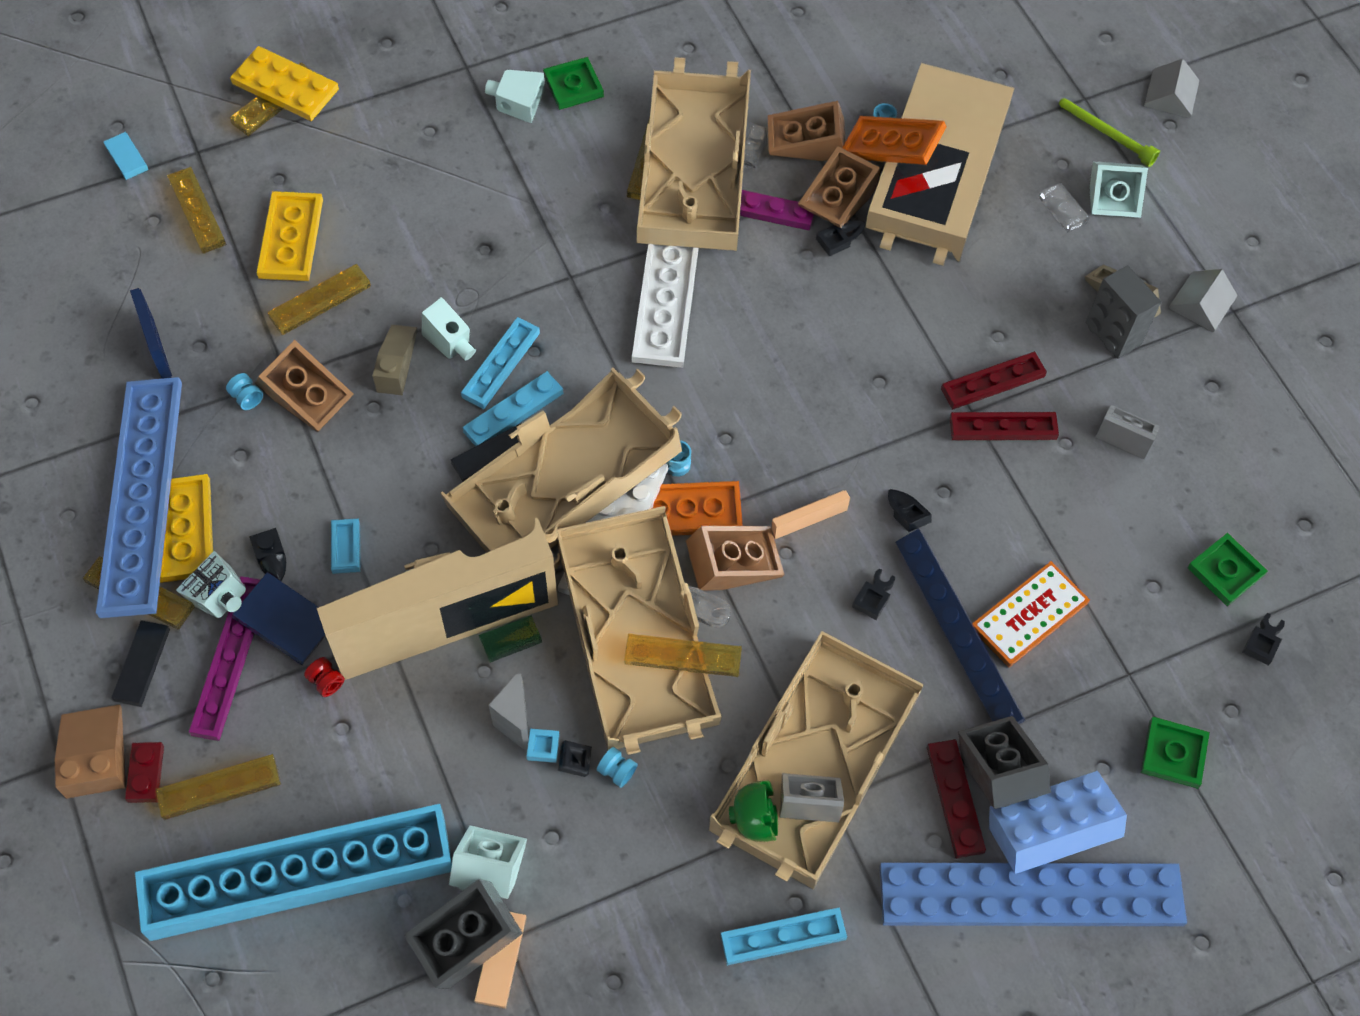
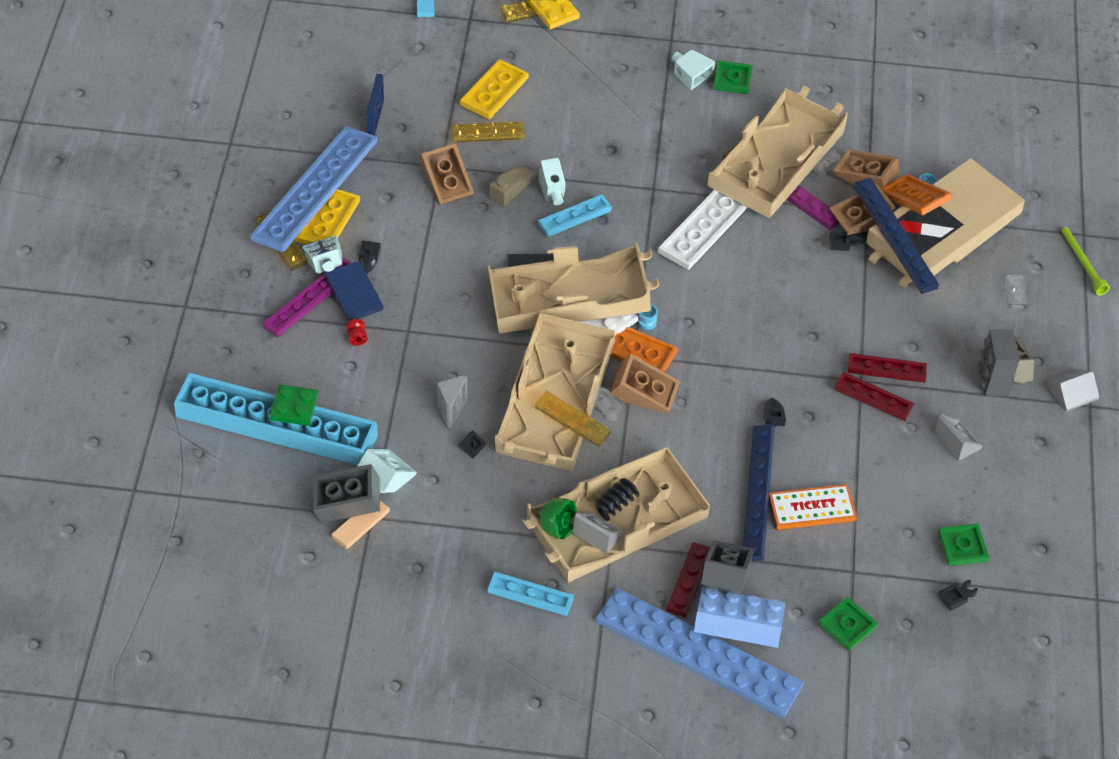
camera: 30 degrees right, 10 degrees down
medium nougat slope [55,705,126,799] -> none
black tile [111,620,170,707] -> none
dark red plate [125,742,164,803] -> none
clear yellow plate [156,754,281,820] -> none
clear yellow plate [167,167,226,254] -> none
medium azure wheel [226,373,263,410] -> none
tan piece [317,517,560,680] -> none
medium azure tile [331,518,360,574] -> none
medium azure plate [462,371,563,446] -> none
clear green tile [479,615,542,663] -> none
medium azure tile [527,729,560,763] -> none
medium azure wheel [597,747,638,788] -> none
light nougat tile [771,490,850,539] -> none
black plate [852,569,895,620] -> none
light aqua slope [1090,162,1148,218] -> none
none -> green plate [270,384,319,426]
none -> black piece [594,478,640,521]
none -> dark blue plate [853,178,939,294]

